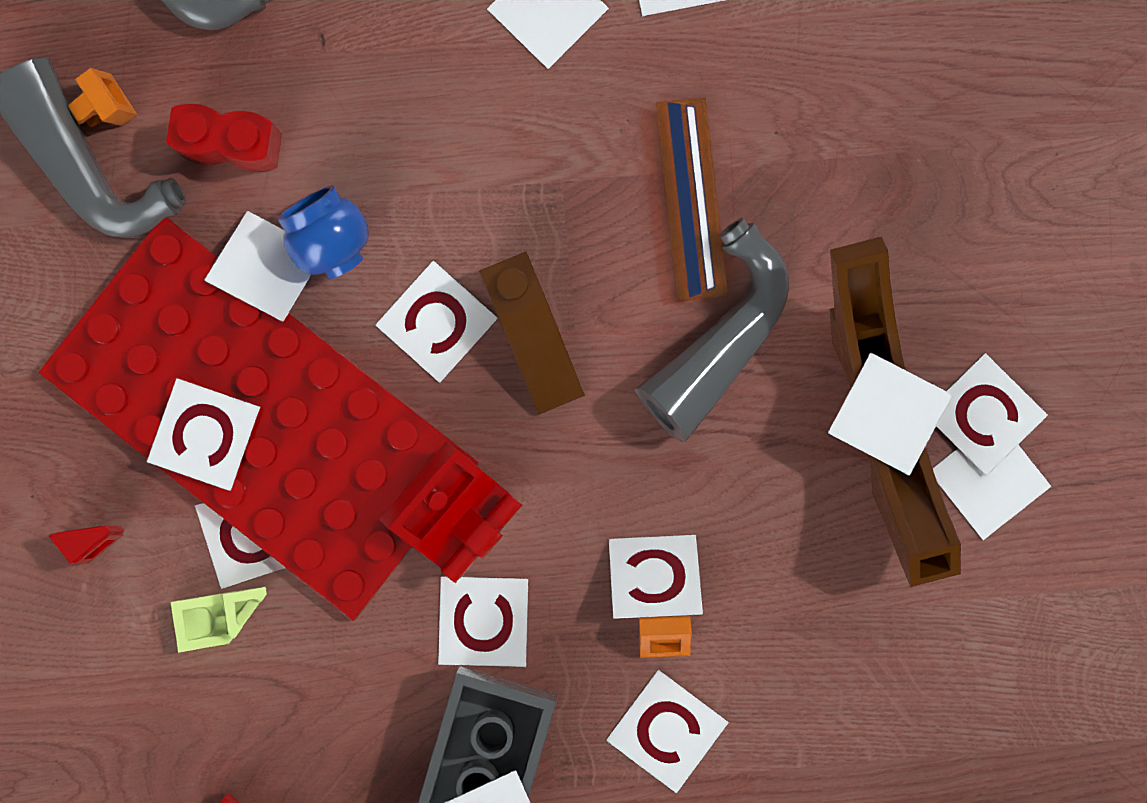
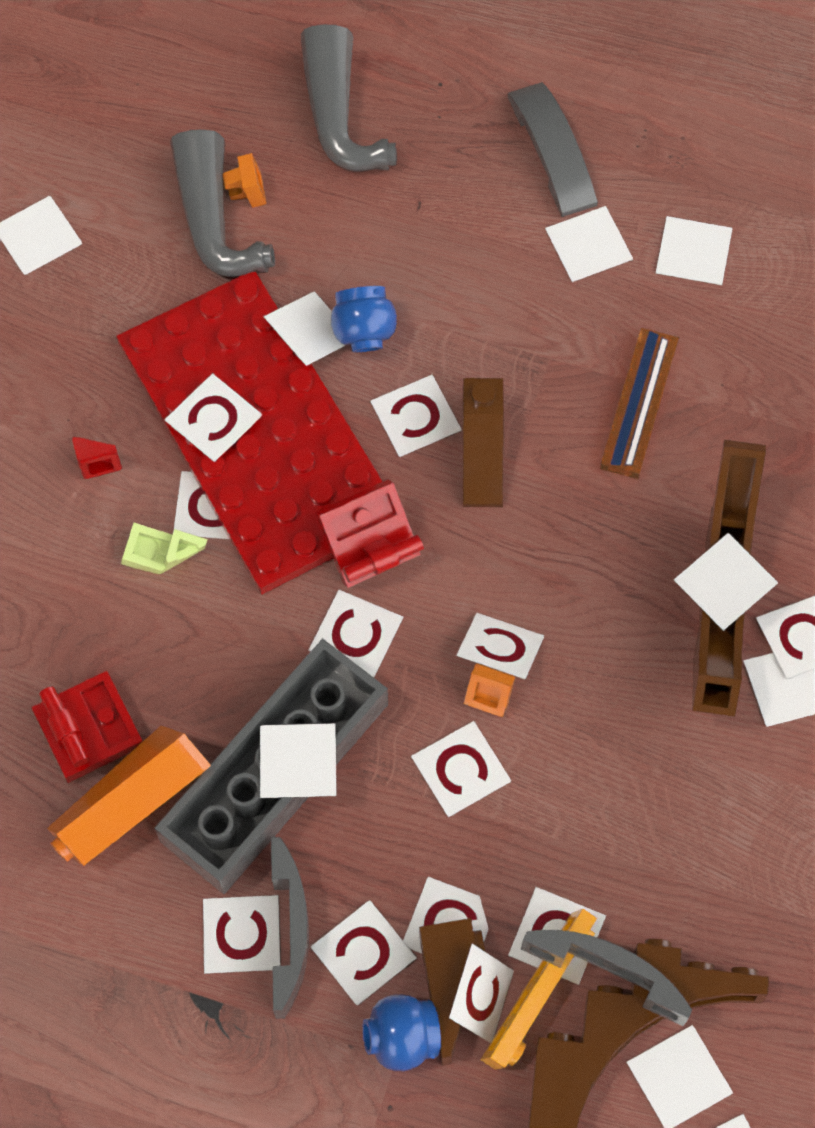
camera: 25 degrees right, 20 degrees down
red brick [166,104,282,172] -> none
dark grey animal [635,218,789,442] -> none

